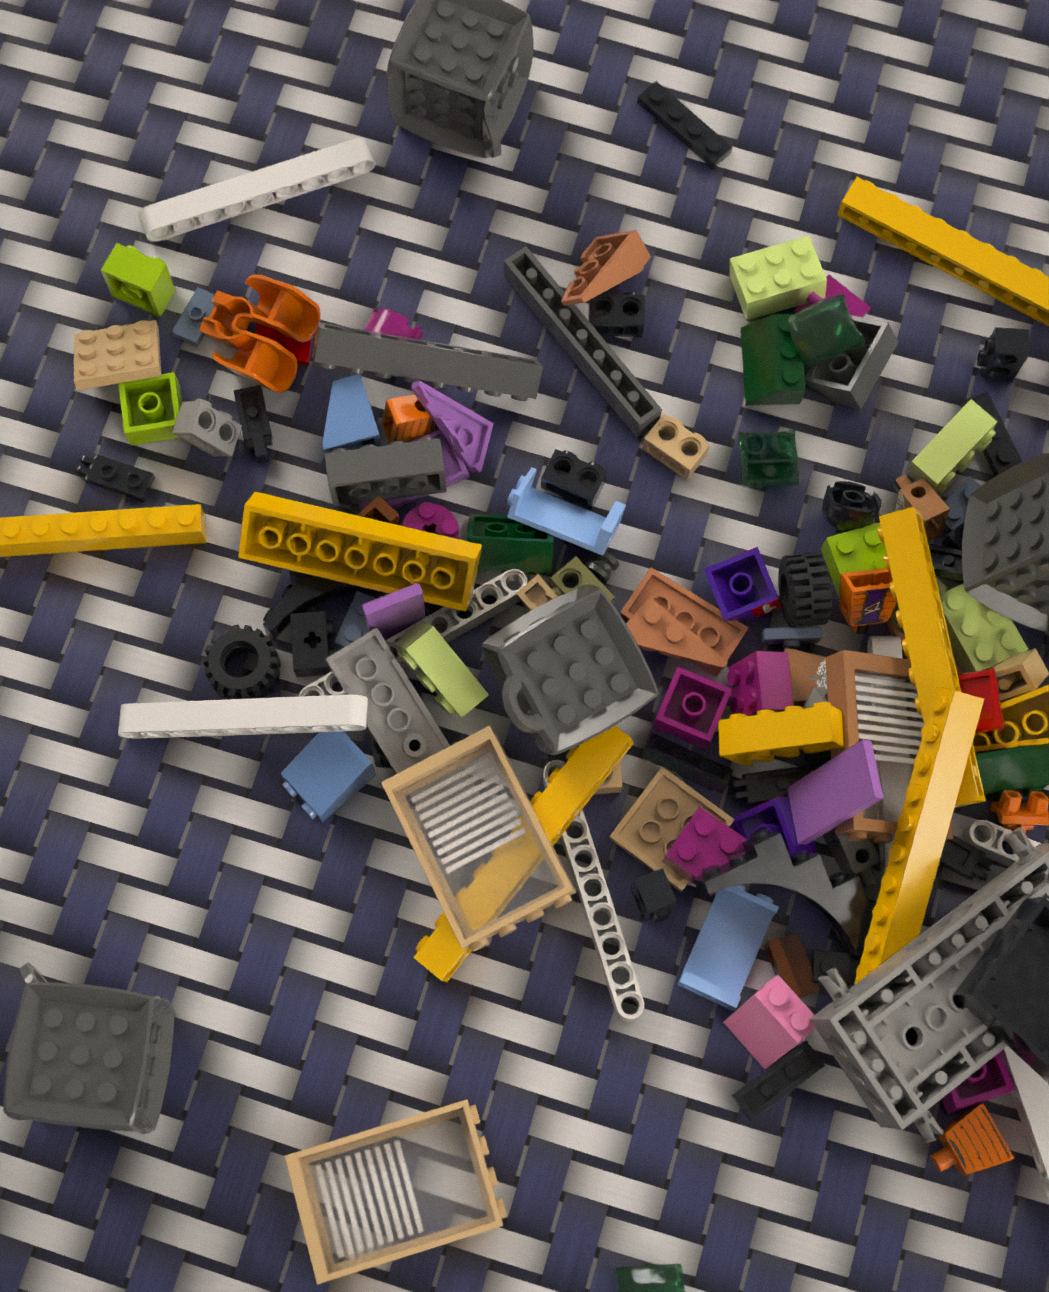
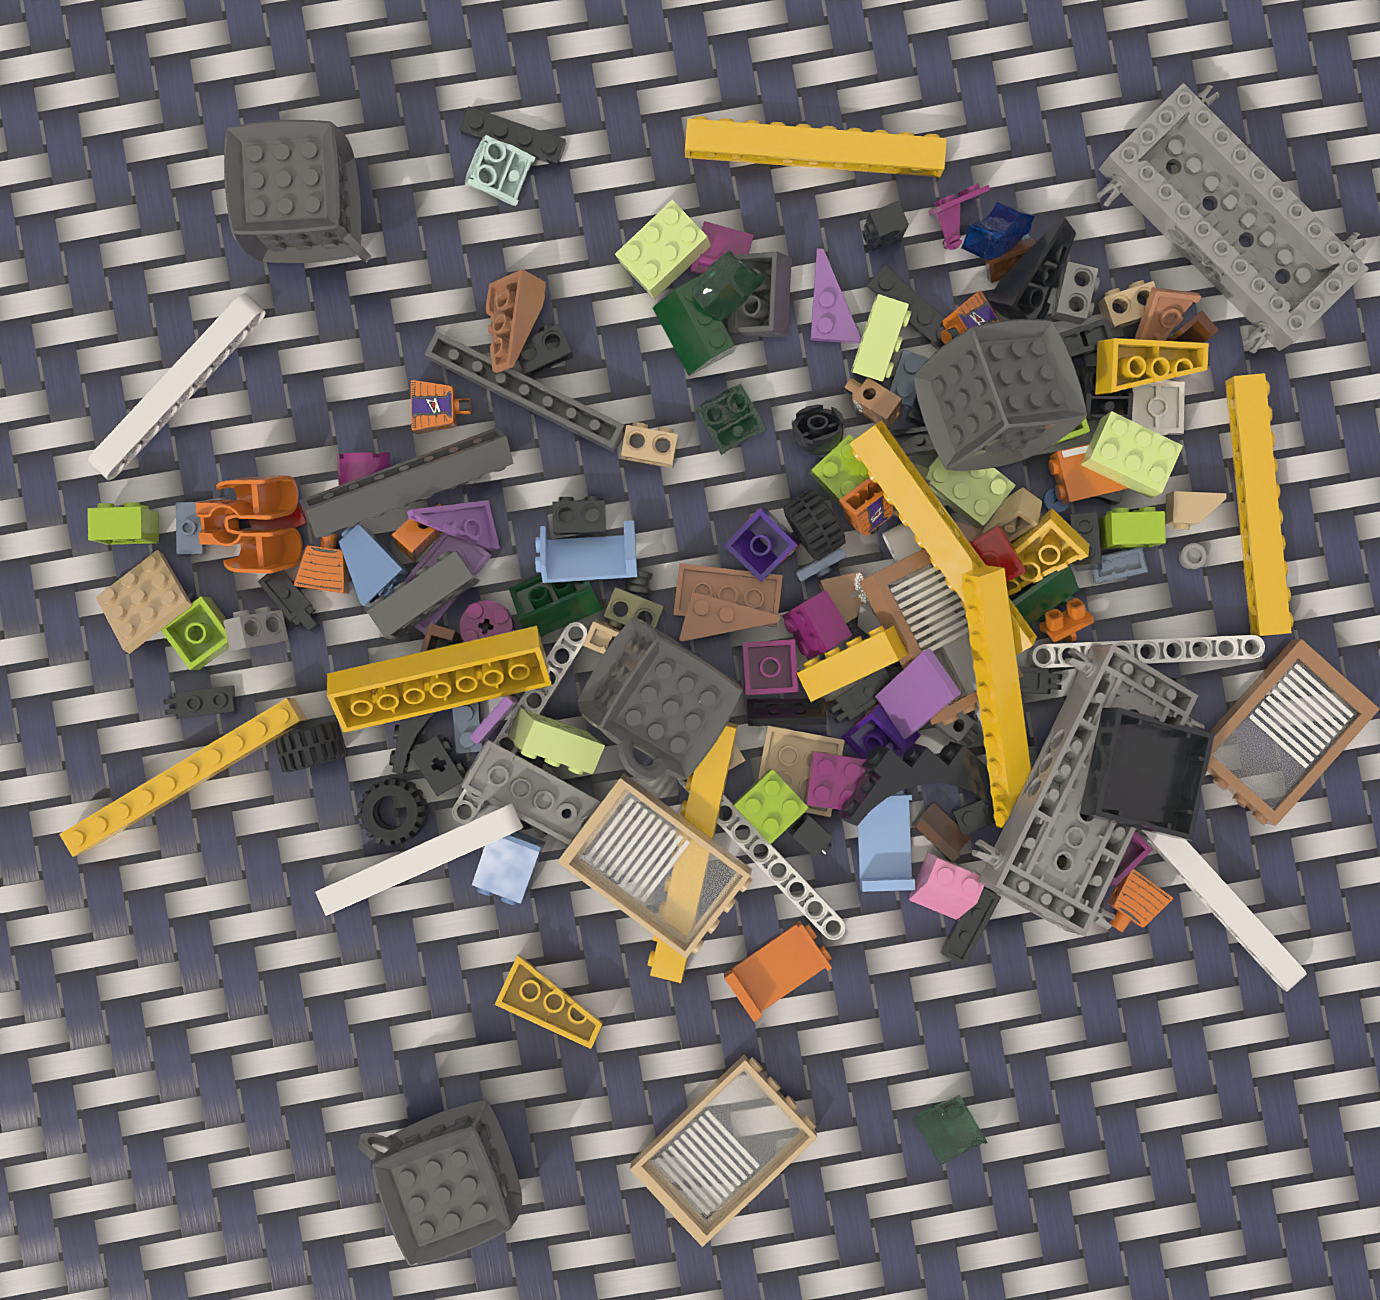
camera: 30 degrees left, 15 degrees up
none -> black tyre [274,722,347,773]
none -> orange torso [294,534,349,594]
none -> torso [411,380,471,434]
none -> light aqua slope [465,135,535,206]
none -> yellow wedge [495,954,602,1049]
none -> orange panel [724,921,832,1022]
none -> lime brick [733,768,809,844]
none -> medium lavender wing [810,248,861,344]

